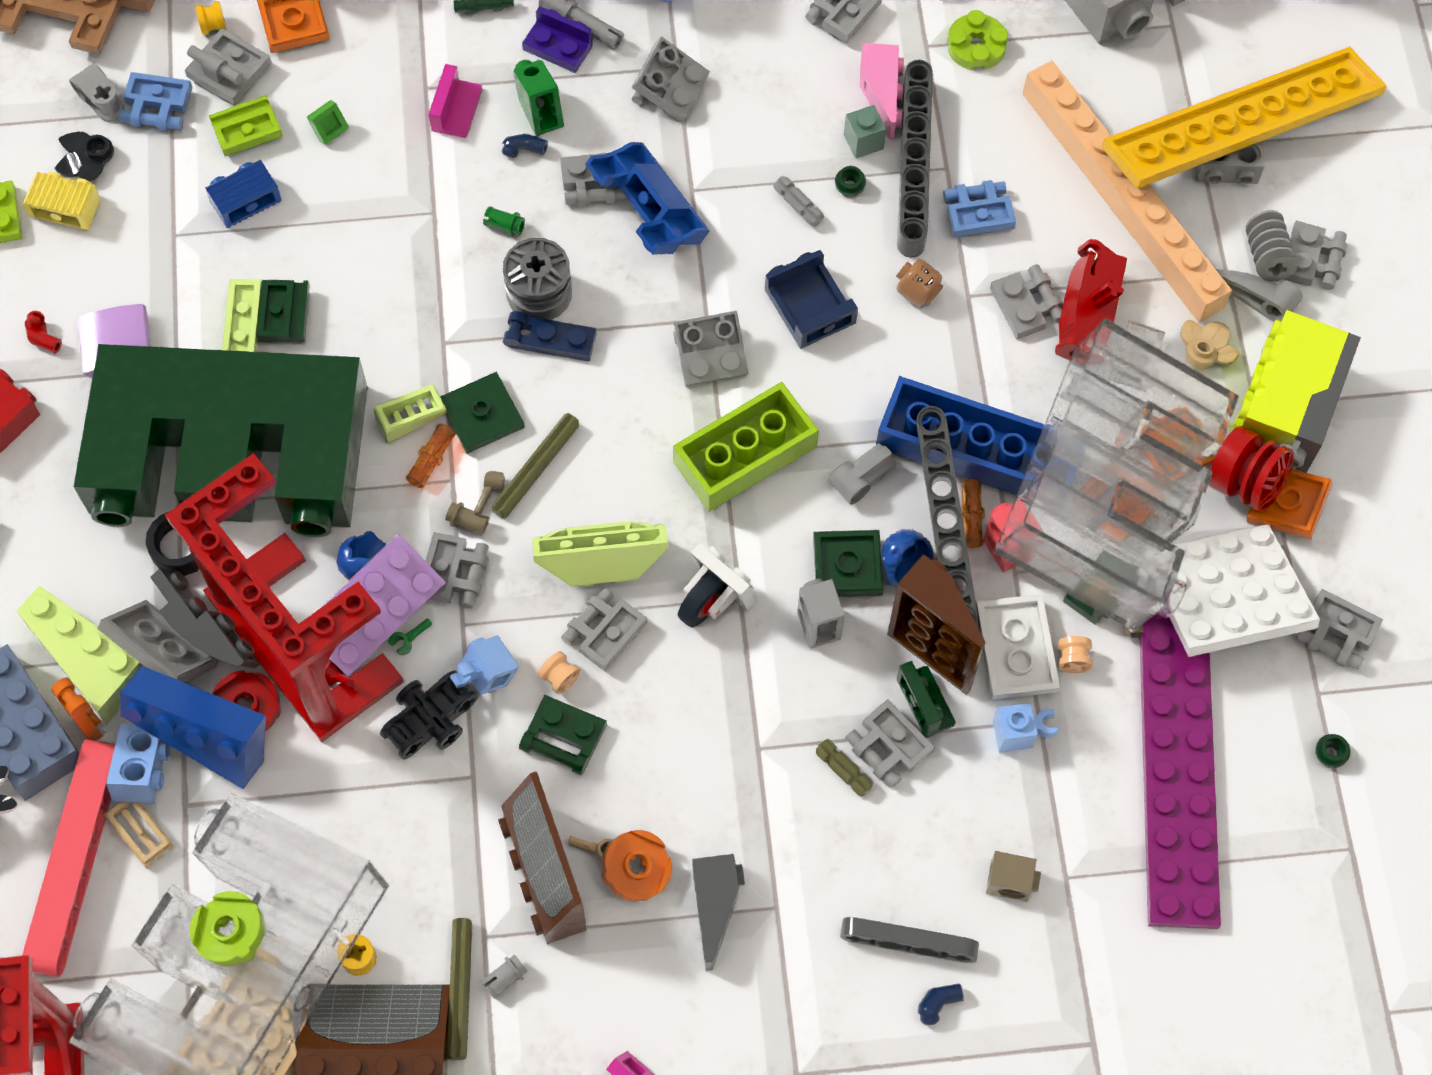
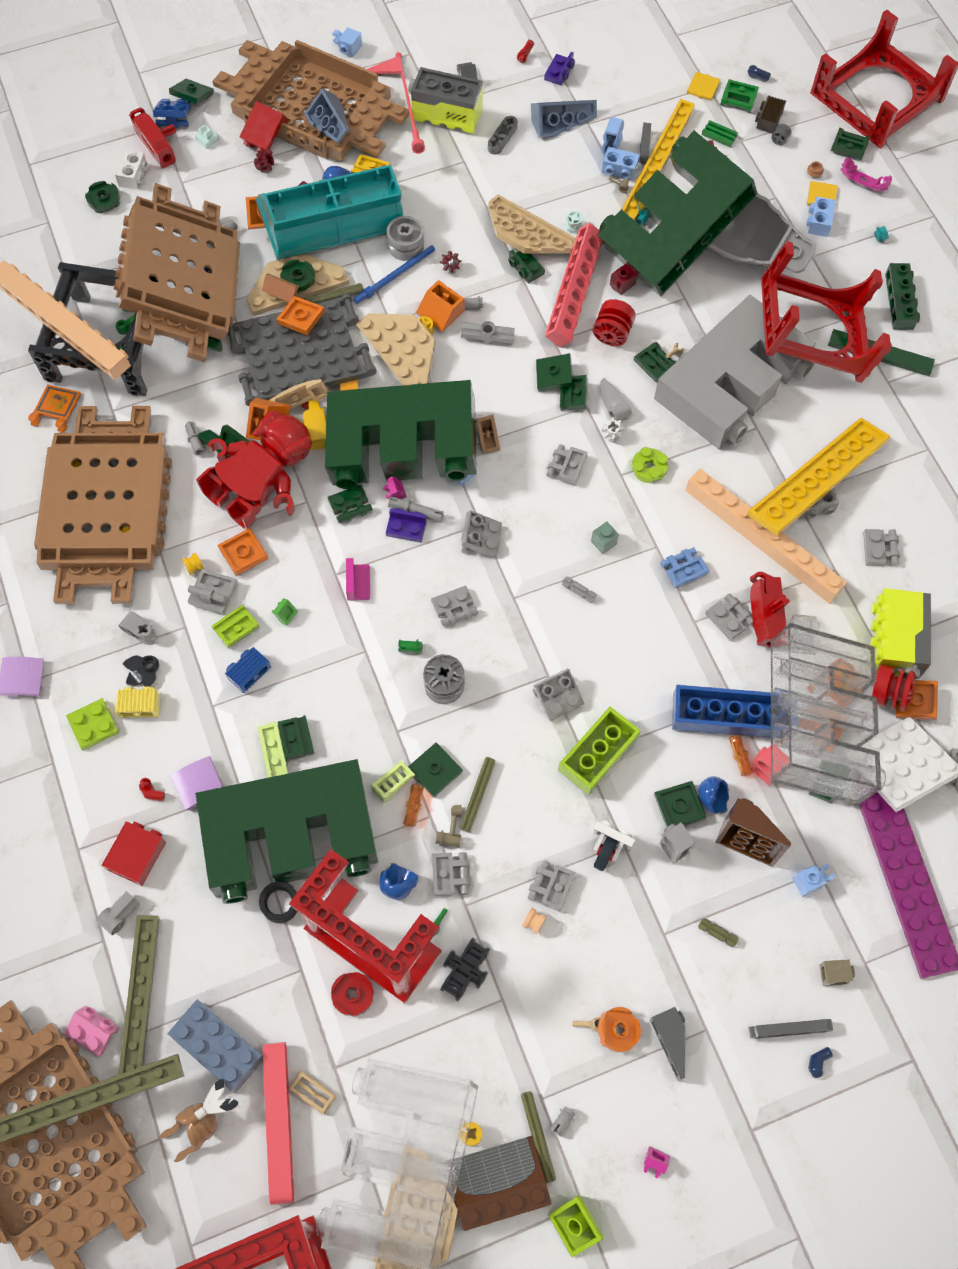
camera: 15 degrees left, 0 degrees up
yellowish green wedge [17,586,143,725] -> none
orange plate [51,677,103,741] -> none
light grey tile [97,600,219,683] -> none
light blue brick [106,724,170,804] -> none
medium blue plate [119,72,193,131] -> none
blue wedge [120,666,266,789] -> none
dark grey slope [150,568,260,669] -> none
lime plate [189,891,265,966] -> none
lavender plate [322,534,446,677] -> none
light blue brick [450,635,519,695] -> none
slope [498,771,587,944] -> none
dark blue arm [502,133,548,158] -> none
dark blue plate [502,311,597,362] -> none
green torso [513,60,564,136] -> none
dark green plate [519,695,607,776] -> none
yellowish green wedge [532,521,668,586] -> none
blue bracket [585,142,710,255] -> none
dark blue panel [765,250,858,349] -> none
light grey piece [828,443,897,505] -> none
dark green plate [835,166,866,196] -> none
light grey plate [845,699,935,788] -> none
bright pink slope [860,43,904,139] -> none
medium nougat head [896,259,944,307] -> none
dark green bracket [896,661,956,738] -> none
dark grey beam [897,59,933,258] -> none
dark grey beam [917,406,978,625] -> none
white plate [976,594,1060,700] -> none
light nougat wheel [1058,636,1093,673] -> none
tan plate [1180,320,1240,369] -> none
light grey piece [1216,269,1303,321] -> none
light grey piece [1245,210,1298,281] -> none

